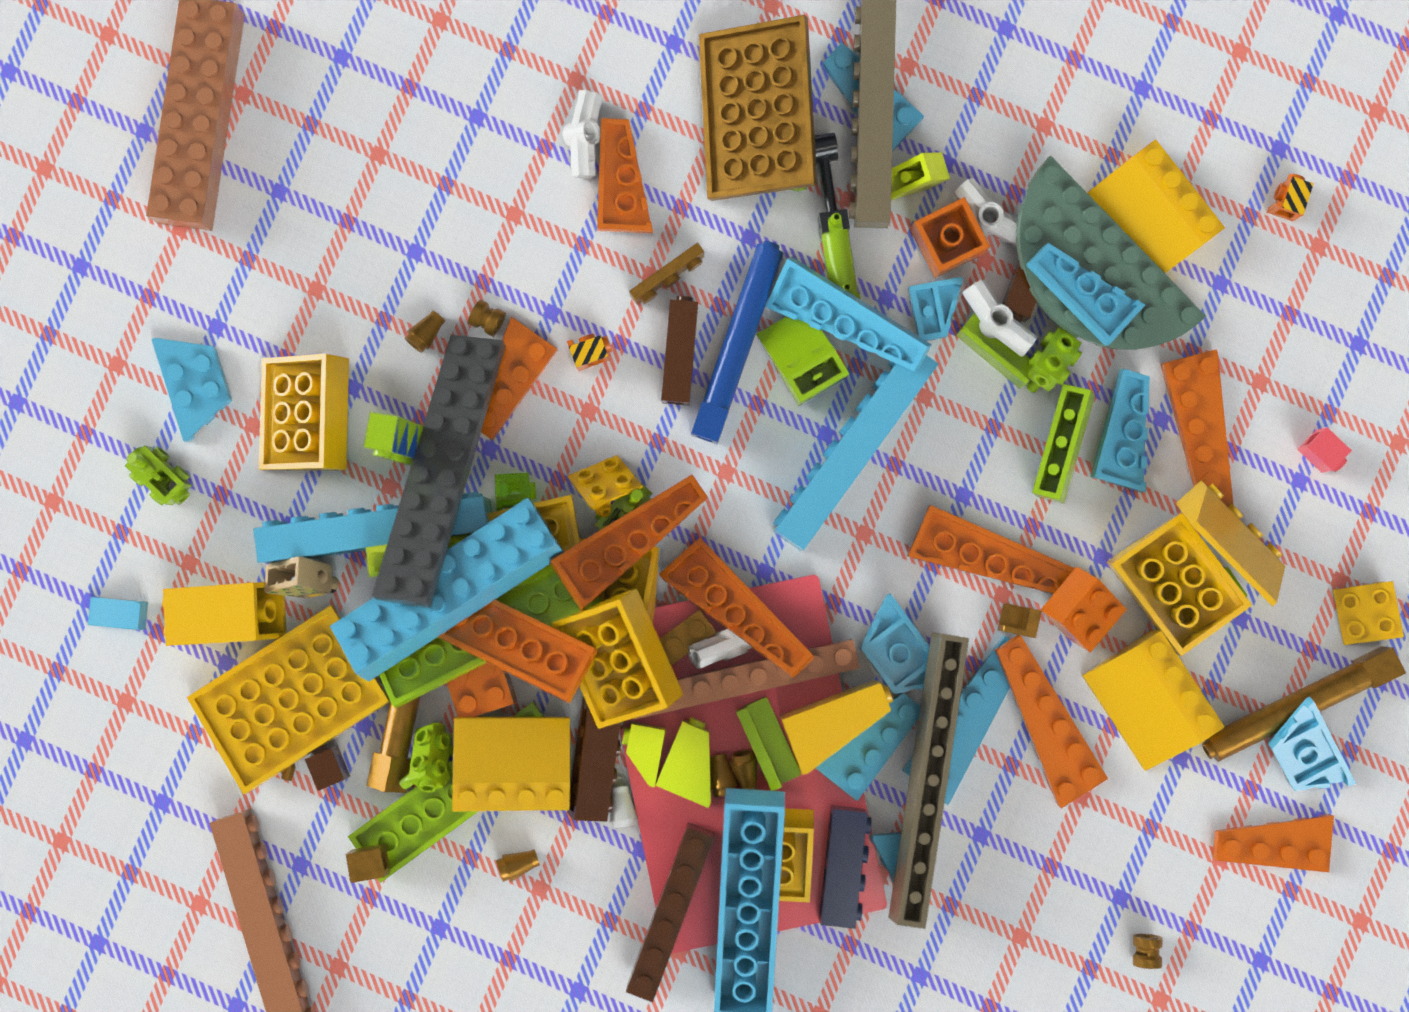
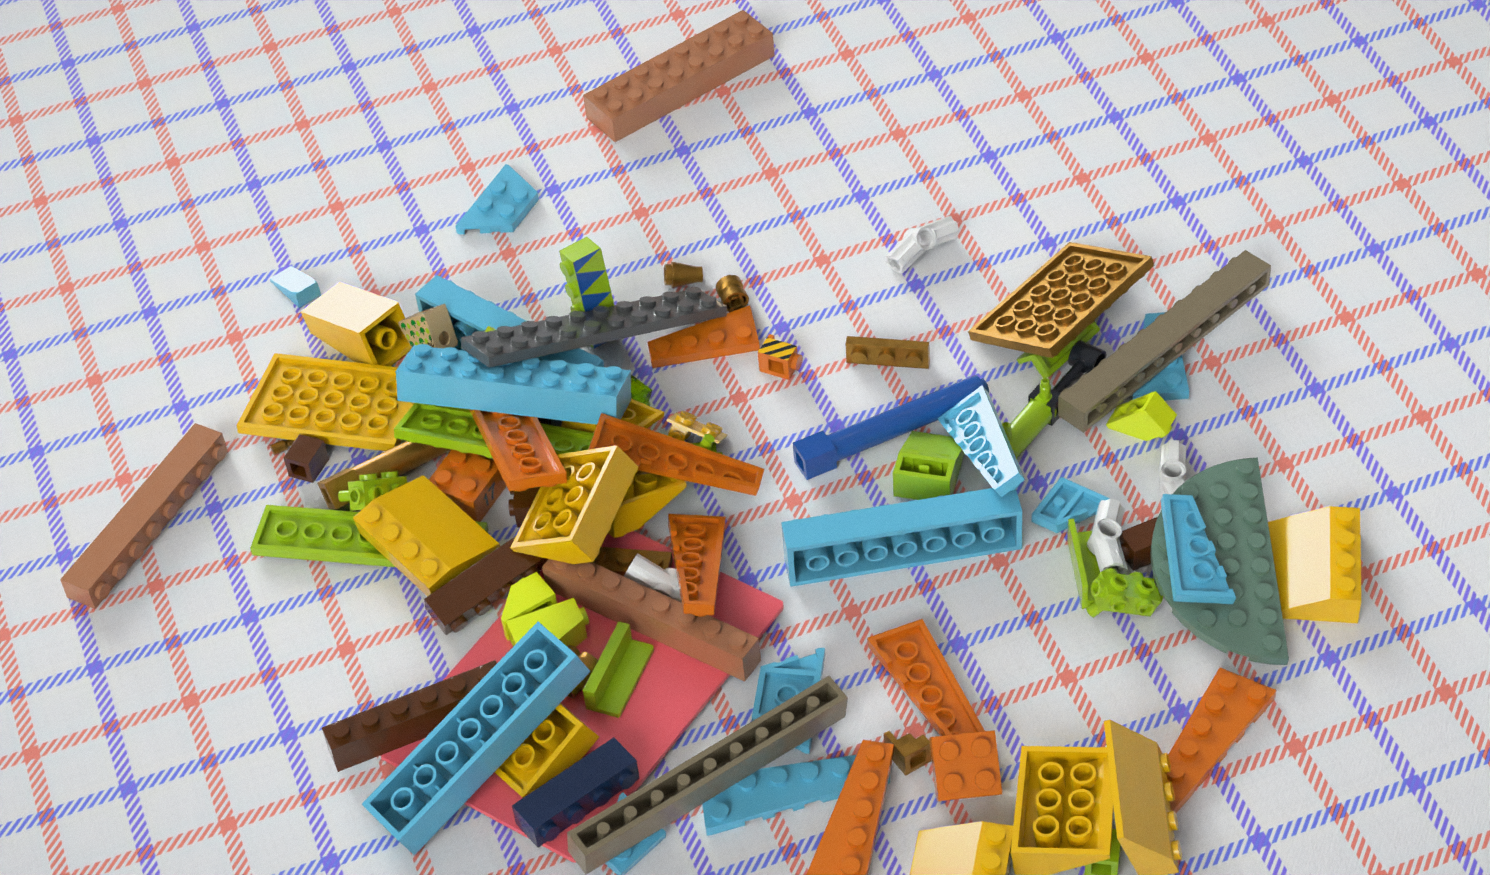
camera: 50 degrees right, 40 degrees down
lime brick [125,445,192,506] -> none
yellow slope [259,354,349,471] -> none
pearl gold panel [346,844,390,883] -> none
pearl gold cone [496,849,540,882] -> none
orange wing [597,118,653,234] -> none
white cone [609,786,637,829] -> none
reddish brown brick [661,296,698,406] -> none
yellow slope [780,679,893,775] -> none
medium azure wing [815,693,920,801] -> none
orange brick [910,197,990,278] -> none
lime brick [1032,384,1095,504] -> none
medium azure wing [1090,369,1150,493] -> none
brick [1267,174,1314,221] -> none
coral brick [1297,427,1352,473] -> none

